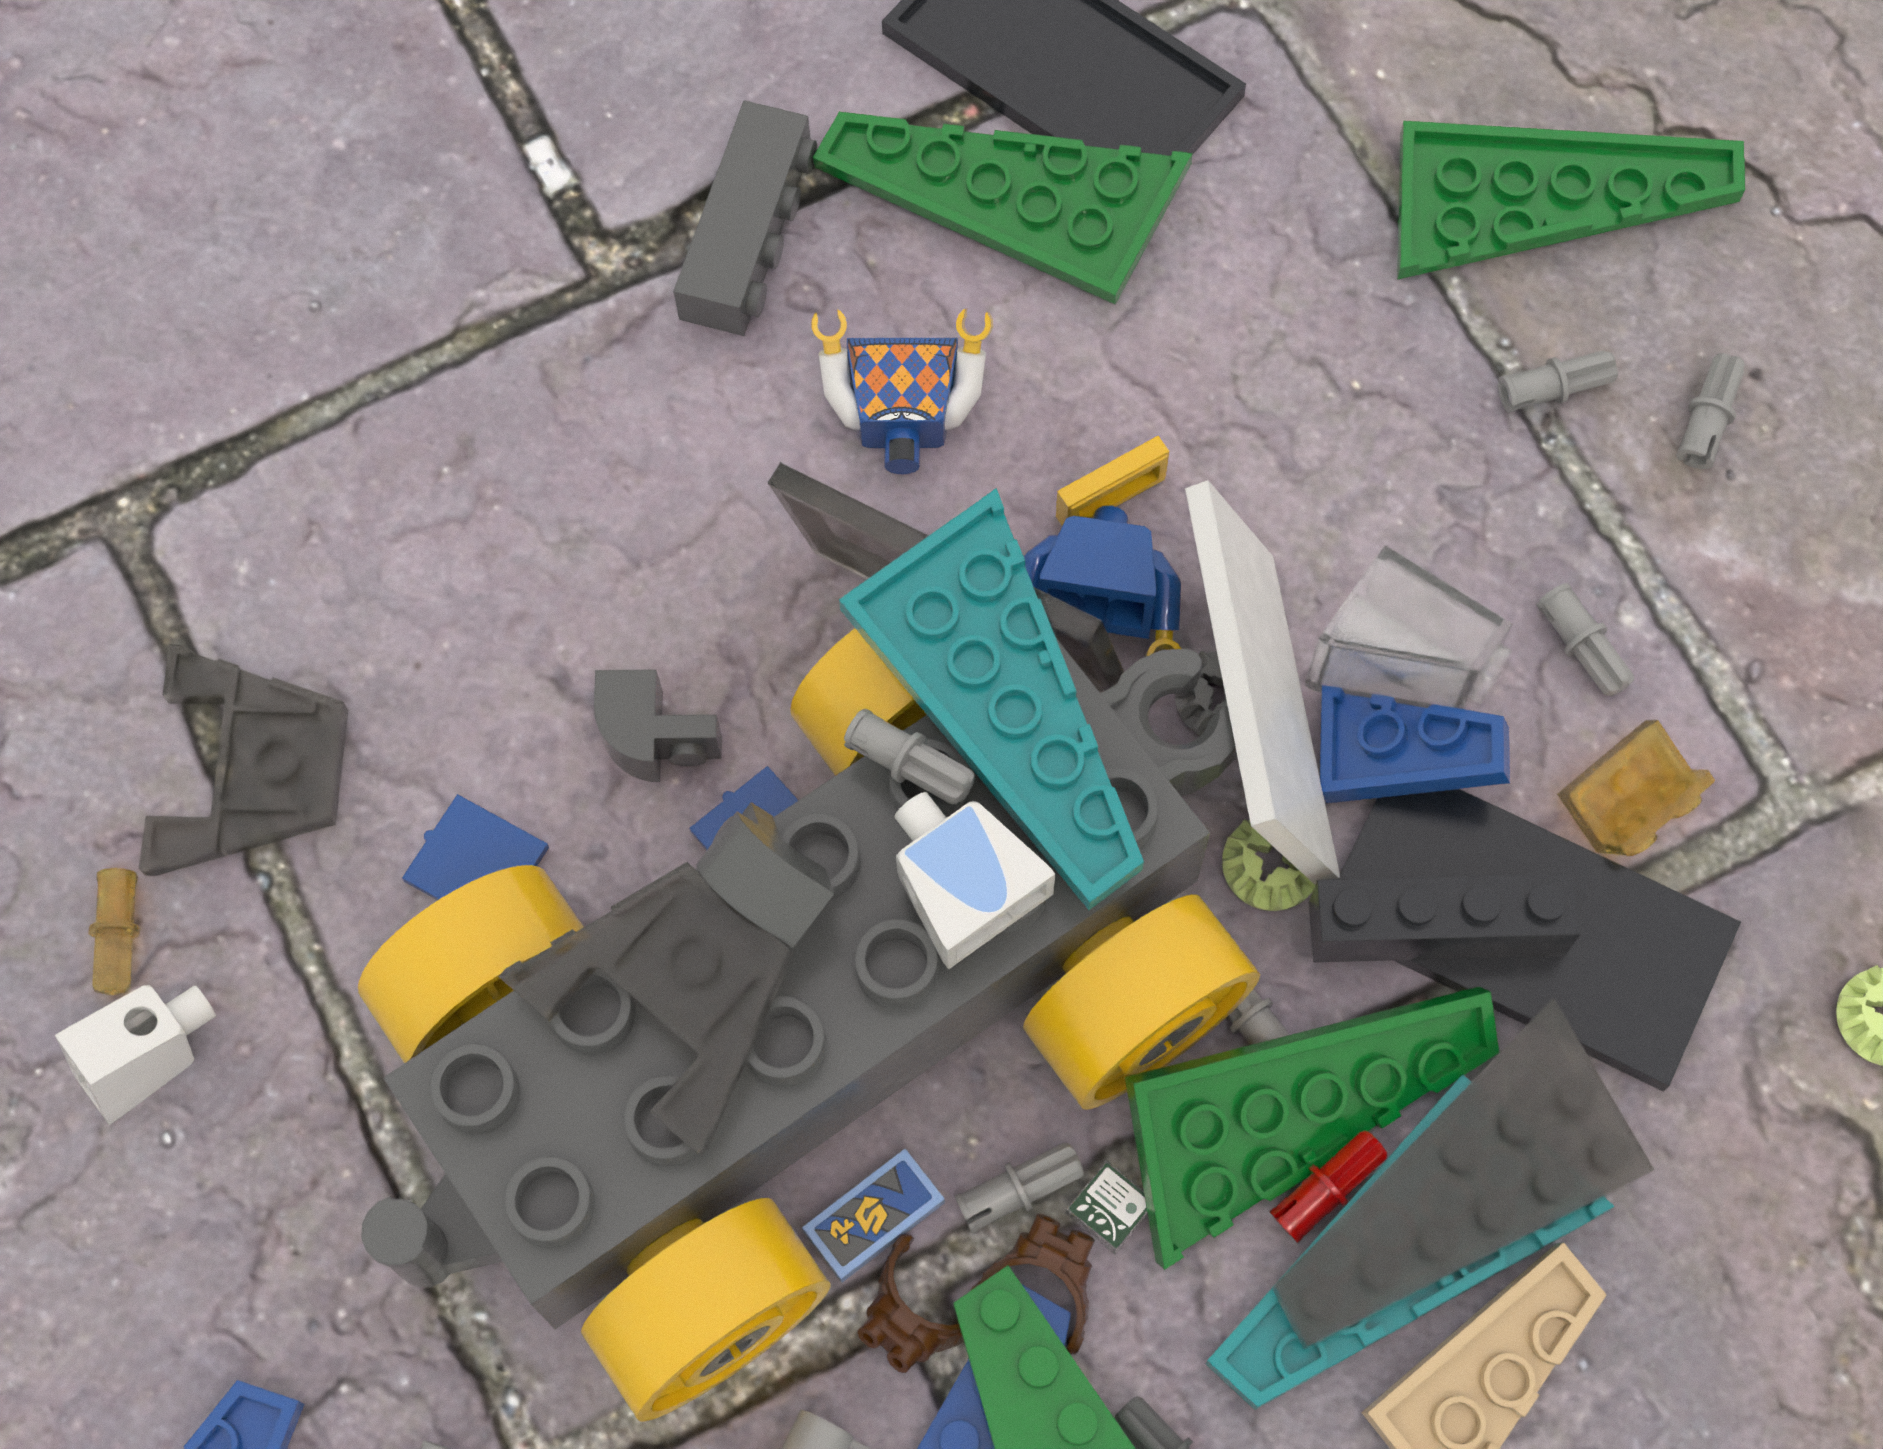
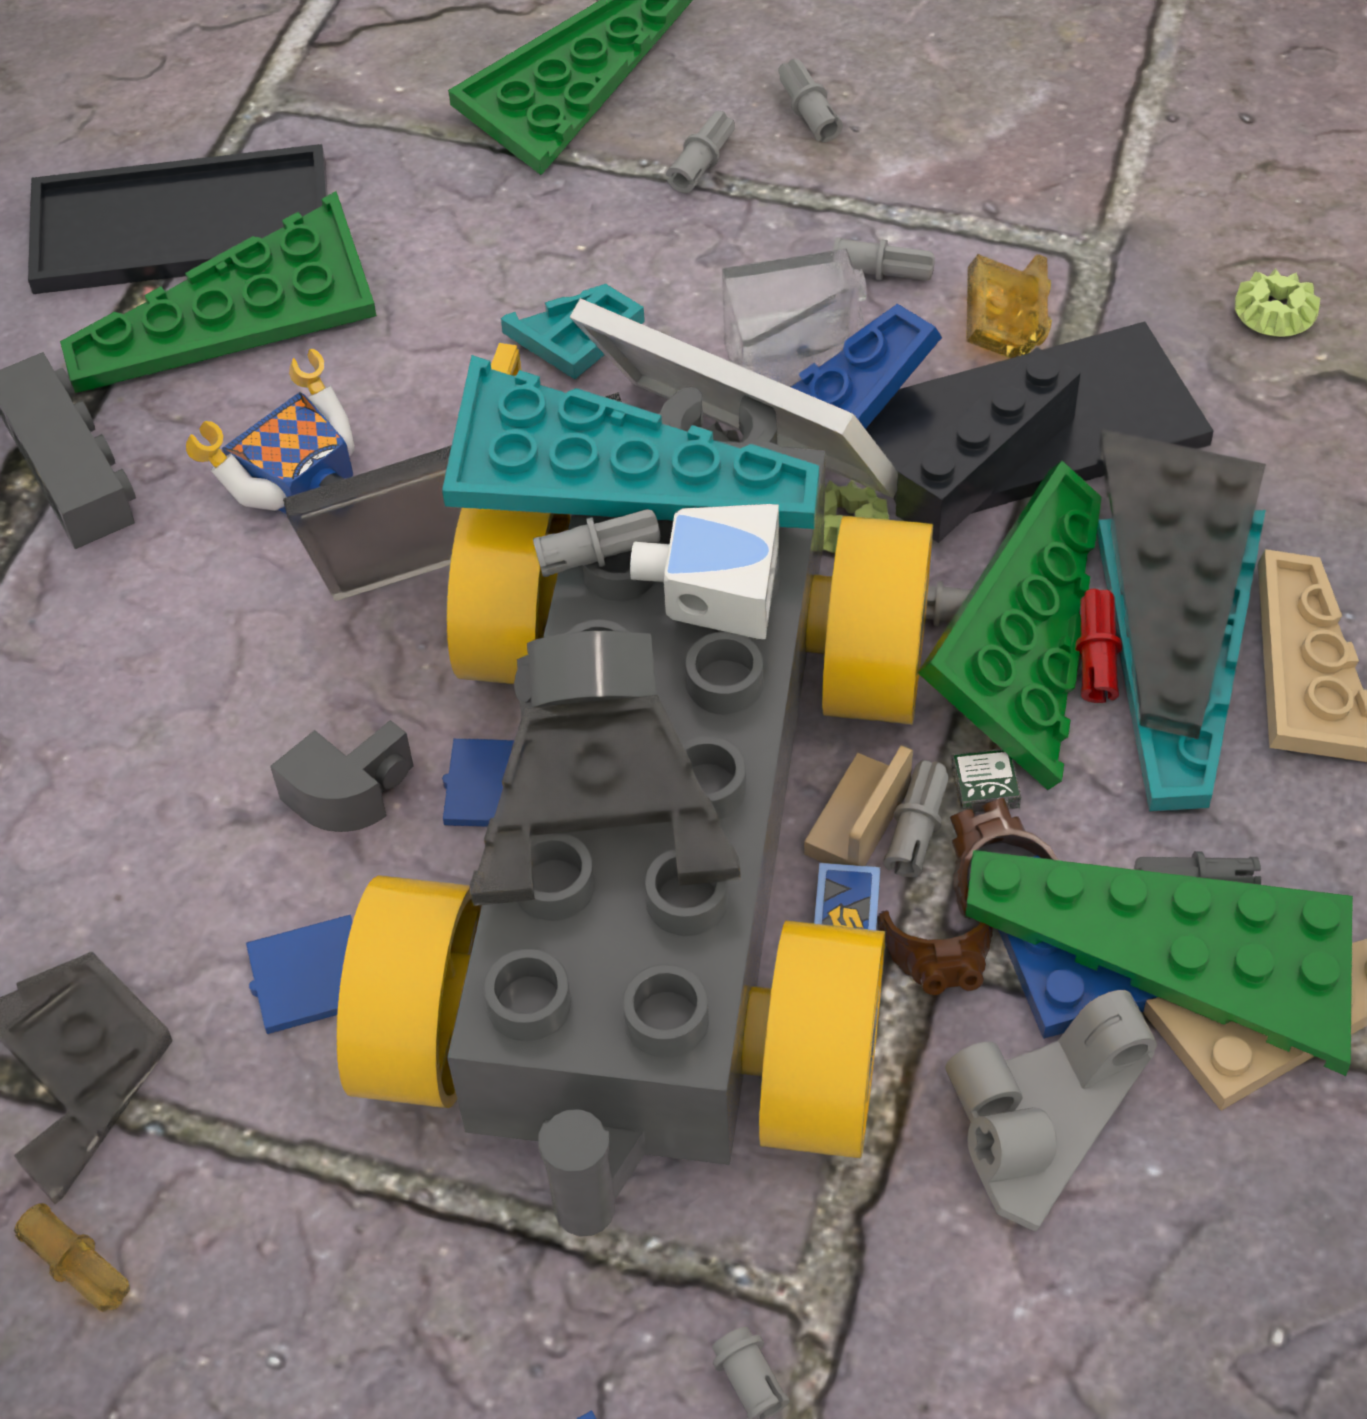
camera: 45 degrees left, 15 degrees down
white torso [55,985,216,1125] -> none
none -> teal wing [501,284,645,380]
none -> tan panel [804,745,913,866]

